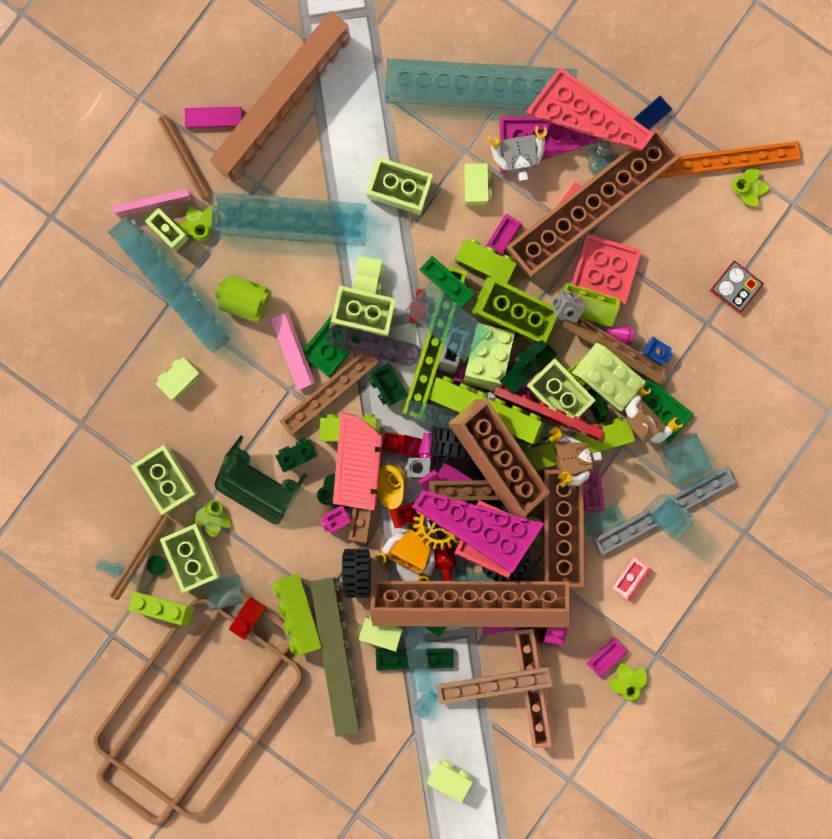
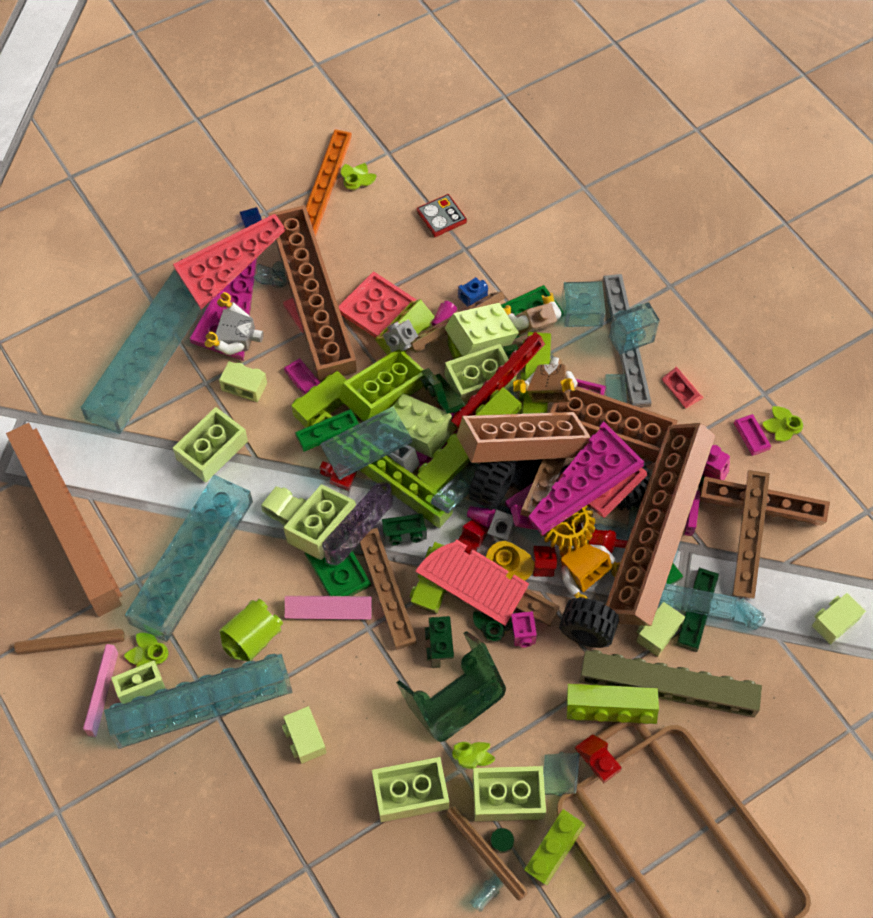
camera: 70 degrees left, 25 degrees down
dark pink tile [185,106,242,128] -> none

